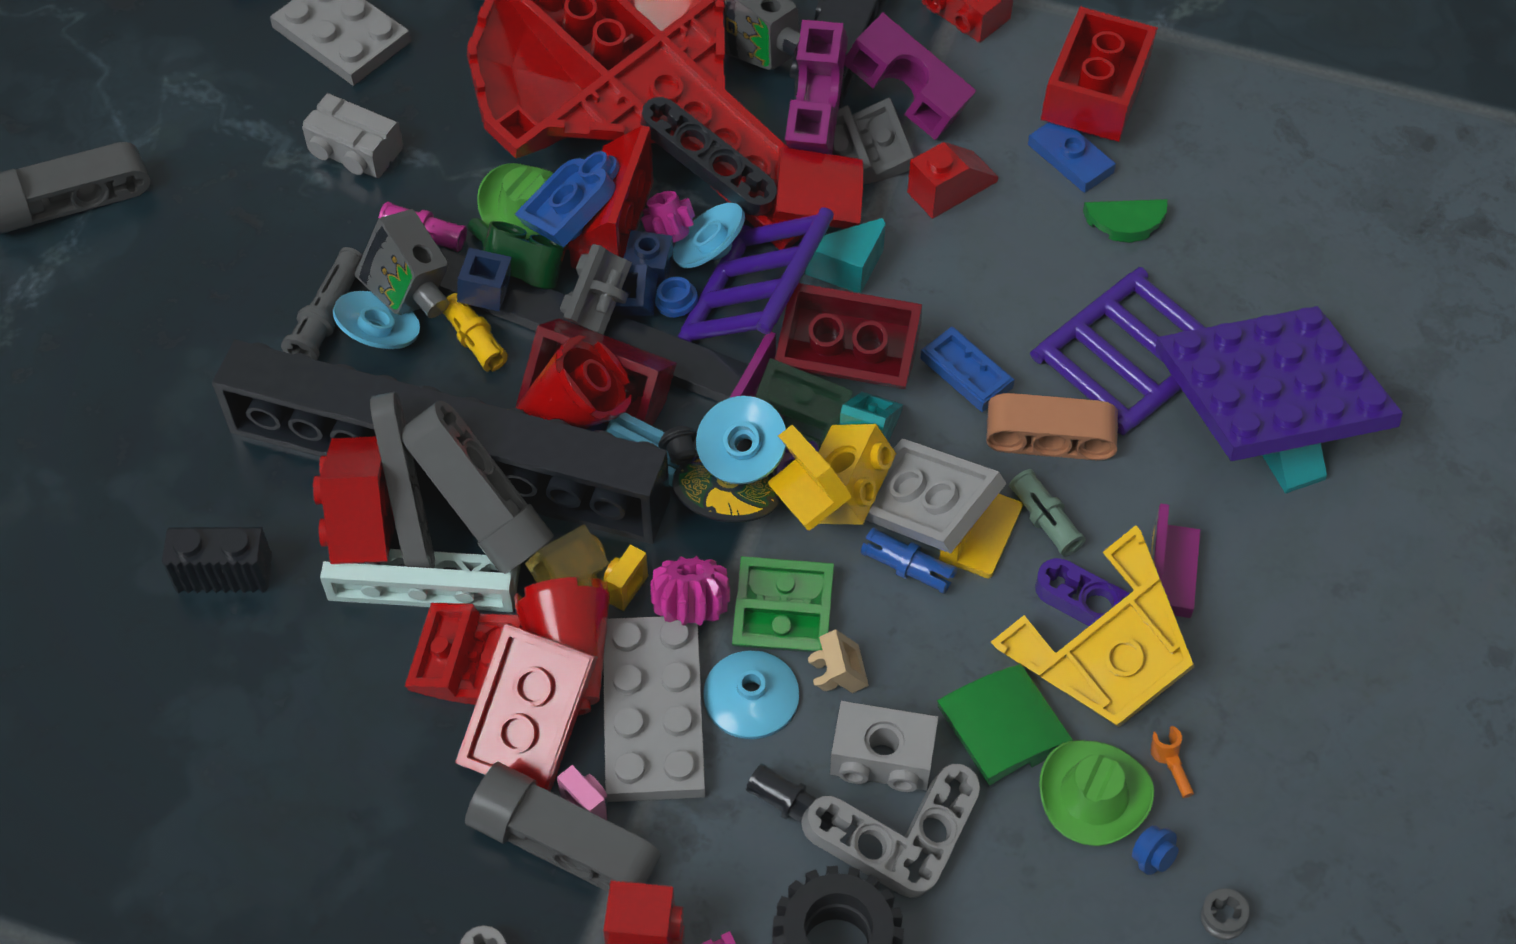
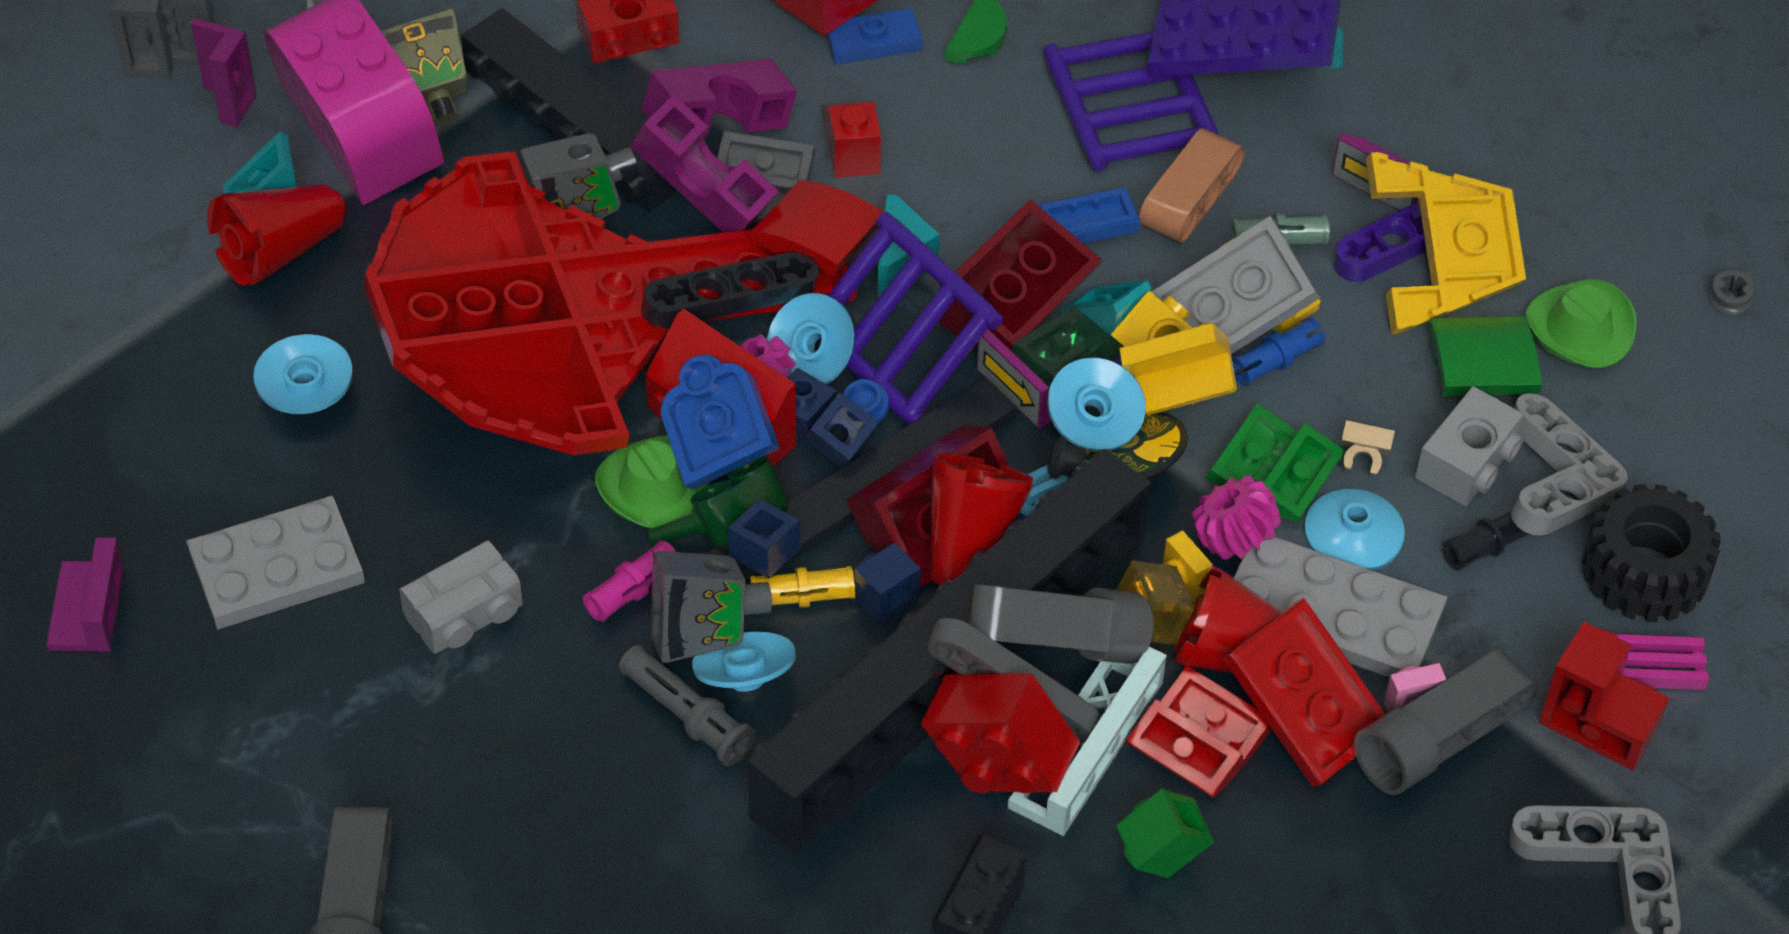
camera: 65 degrees left, 5 degrees down
dark grey hips [560,244,632,335] -> none
blue plate [1132,825,1179,875] -> none
orange hand [1150,726,1194,798] -> none
none -> dark blue plate [855,542,920,624]
none -> green brick [1116,789,1214,878]

